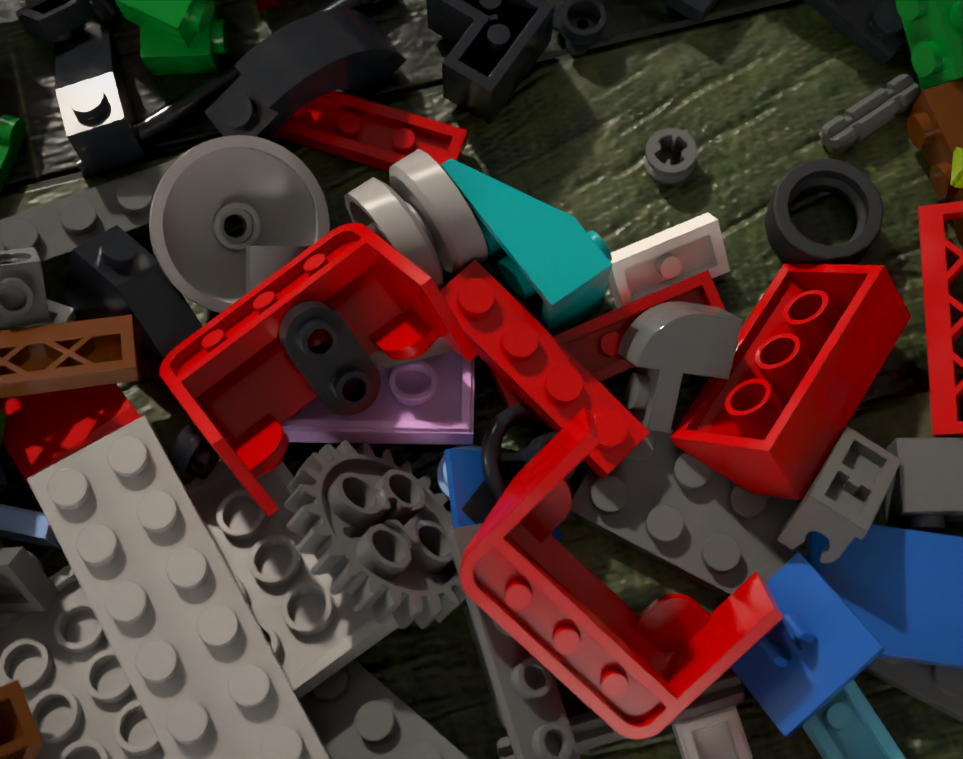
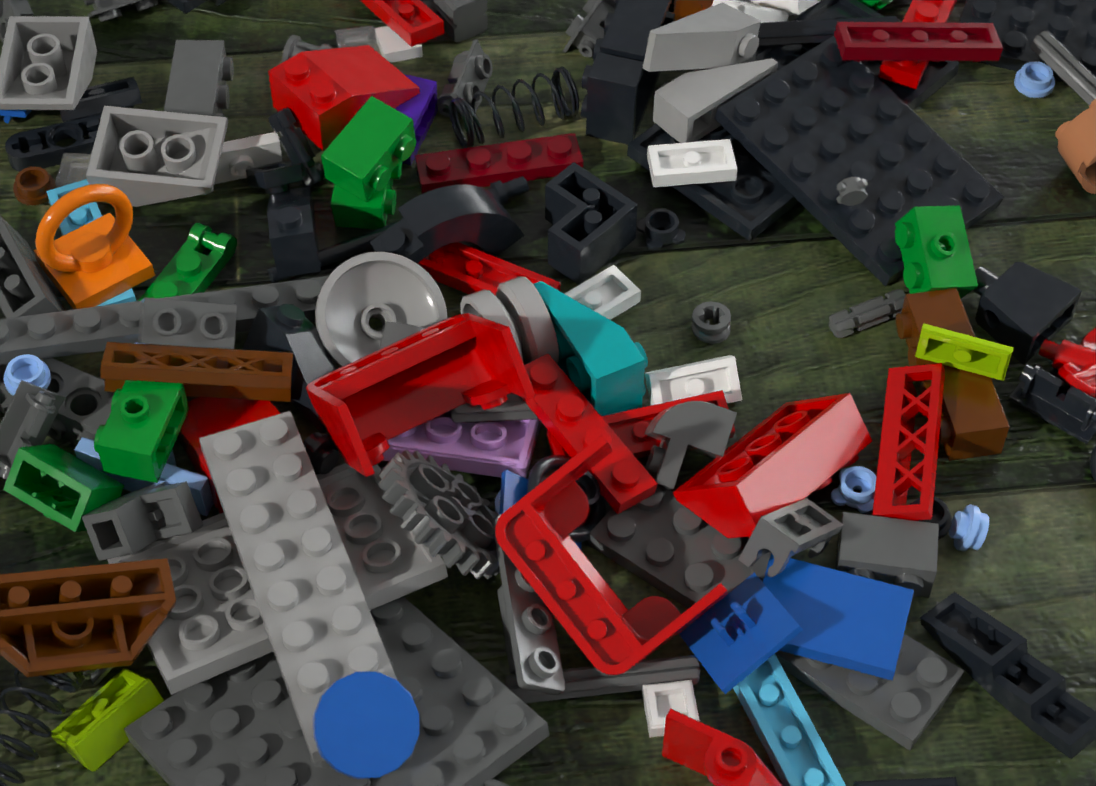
camera: 10 degrees right, 20 degrees down
black plate [279,300,380,416] -> none
black tyre [764,158,884,265] -> none
none -> white plate [565,265,641,320]
none -> light blue plate [831,466,877,514]

